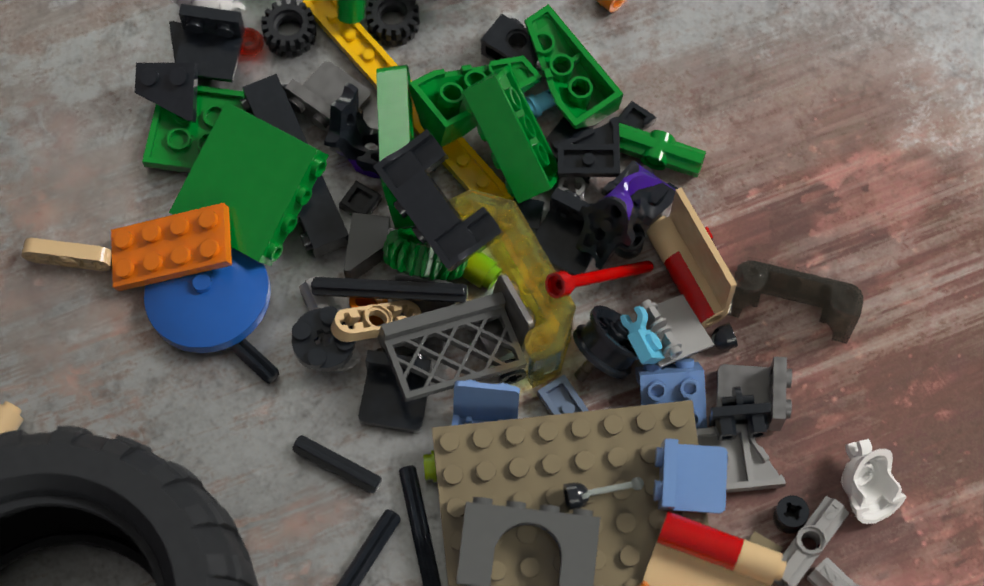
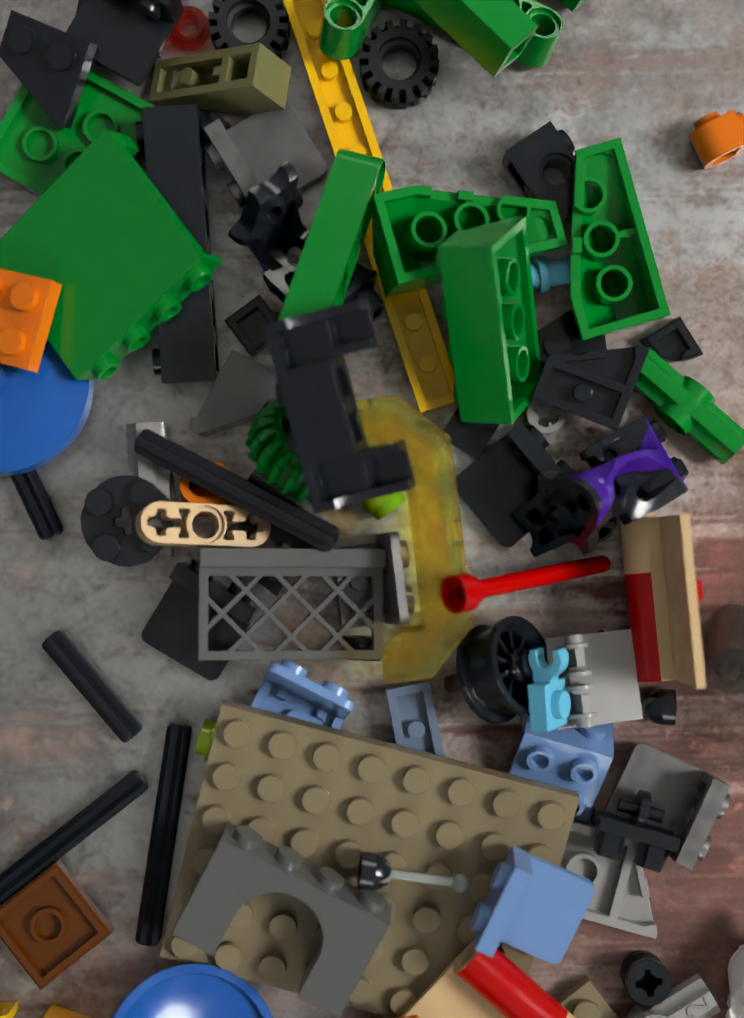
camera: 25 degrees right, 20 degrees up
none -> olive slope [149,42,292,114]

